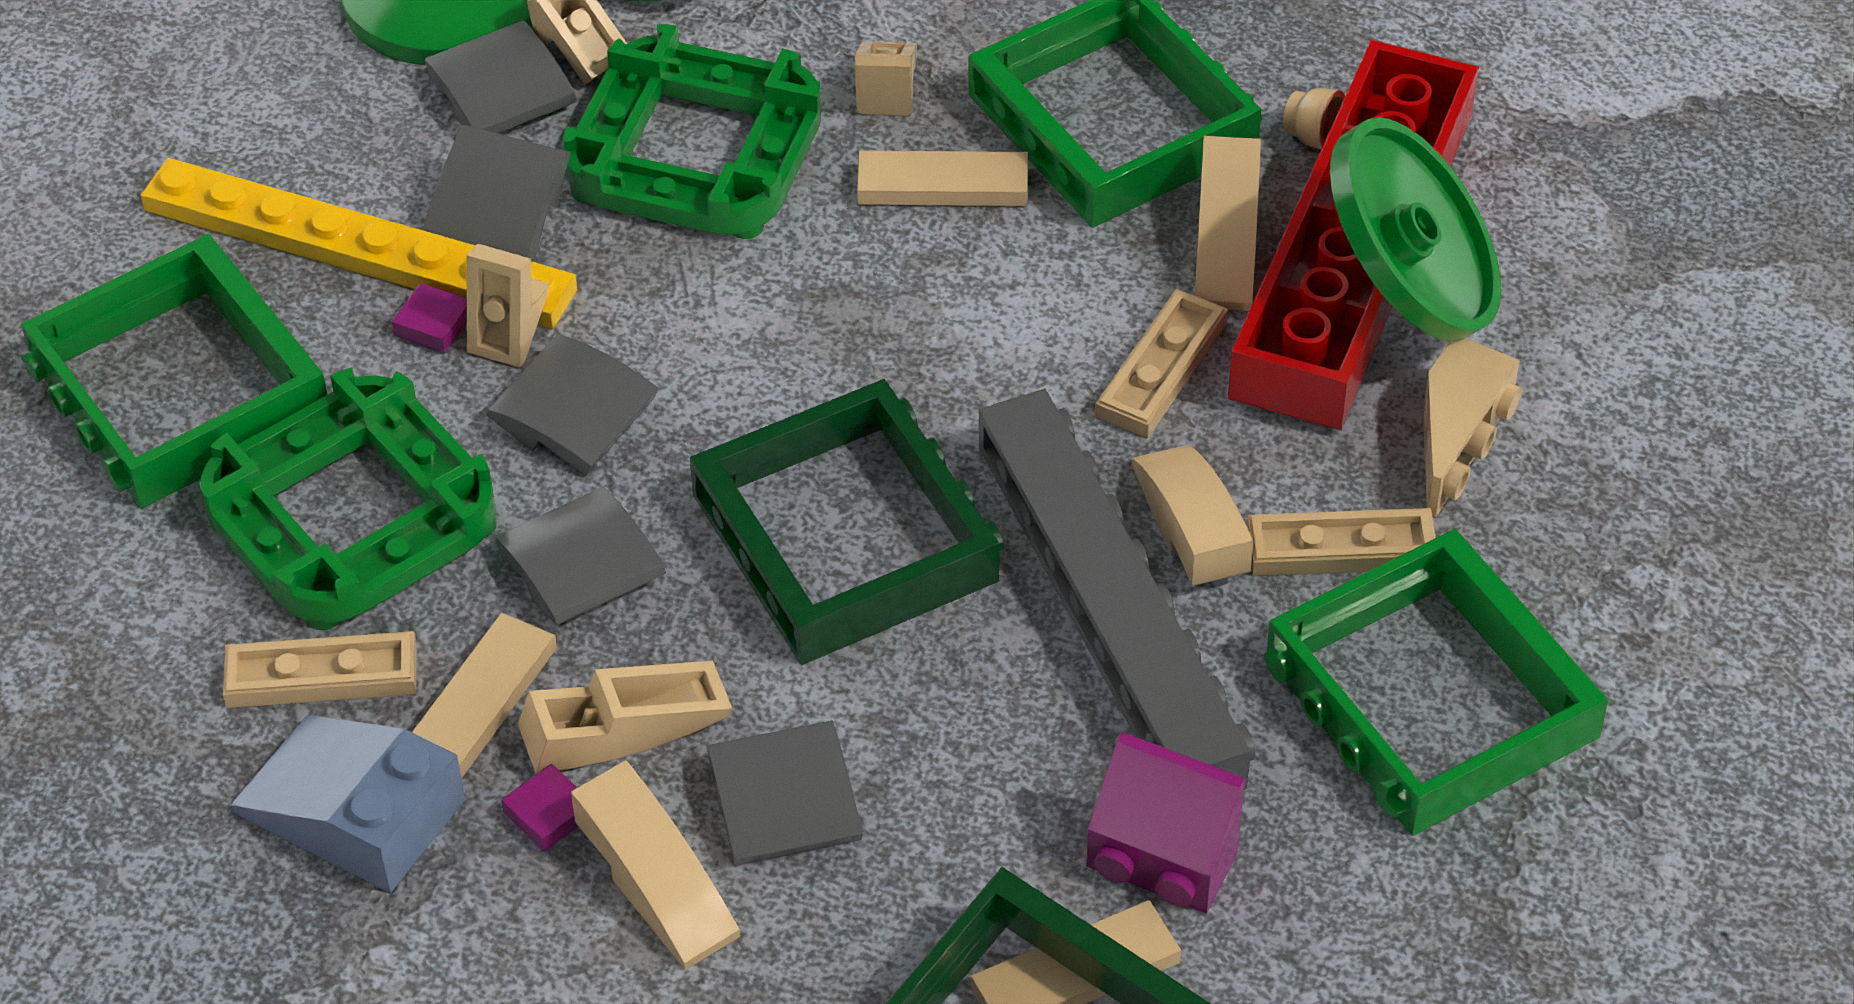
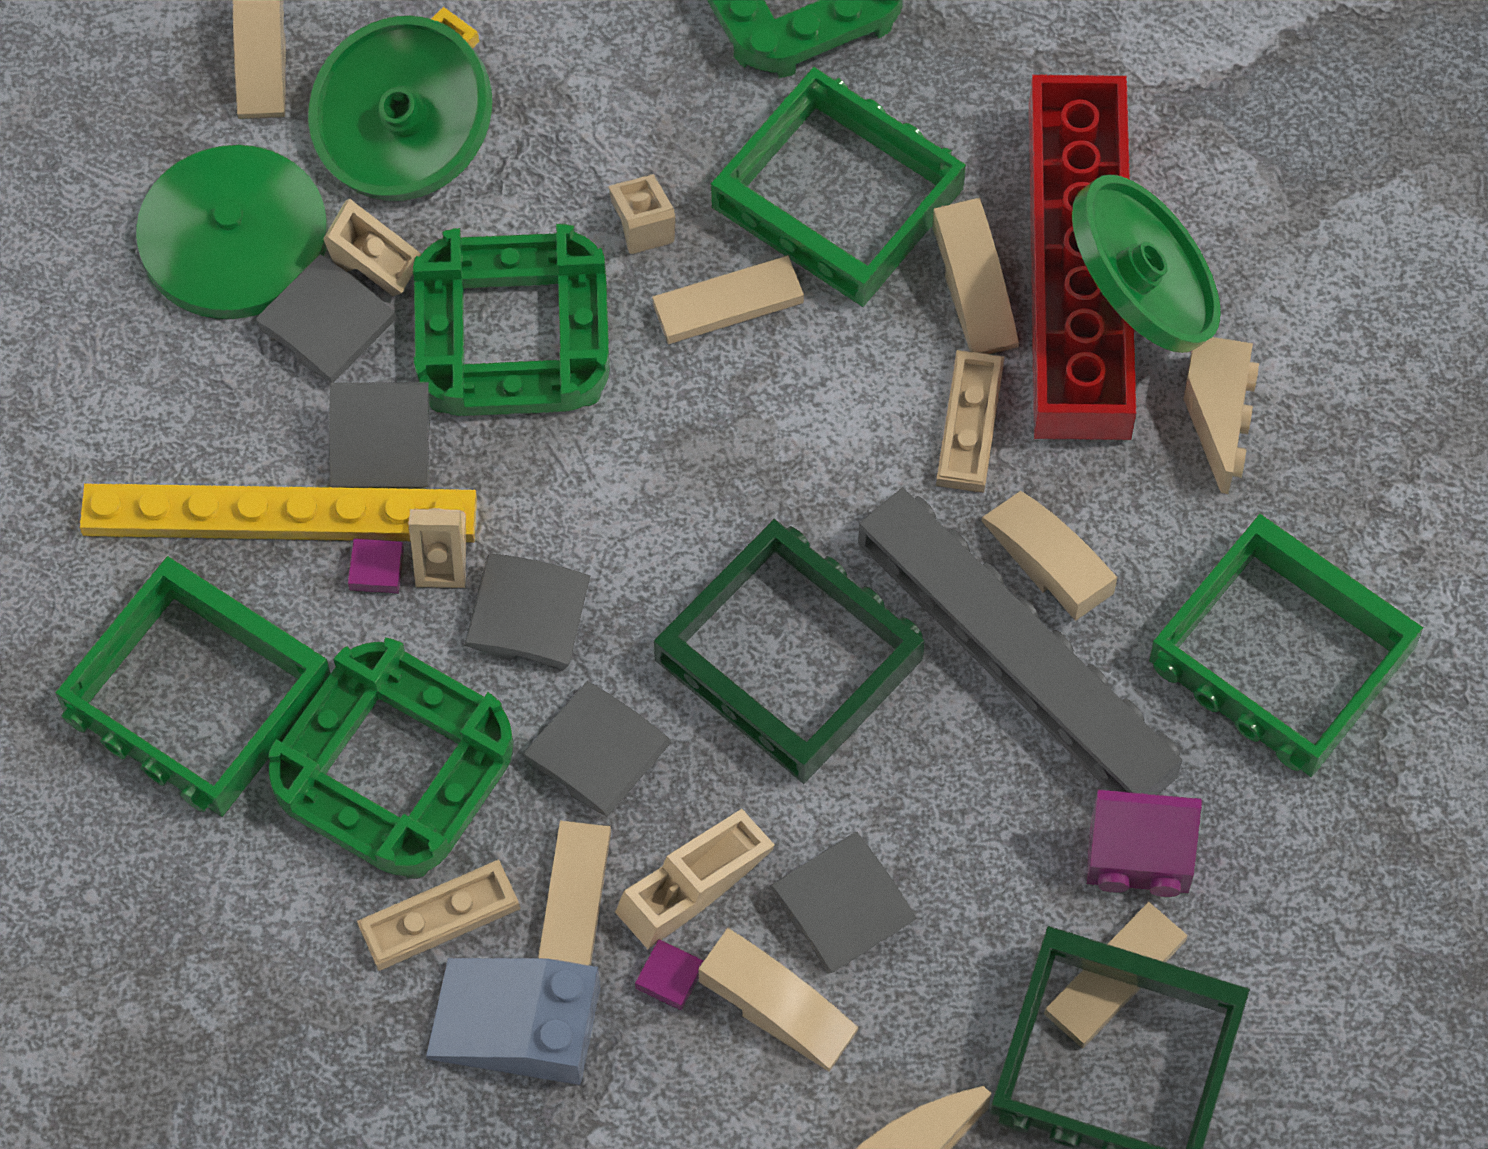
camera: 20 degrees left, 15 degrees up
tan tile [1247,508,1436,576] -> none
tan piece [1283,87,1347,150] -> none

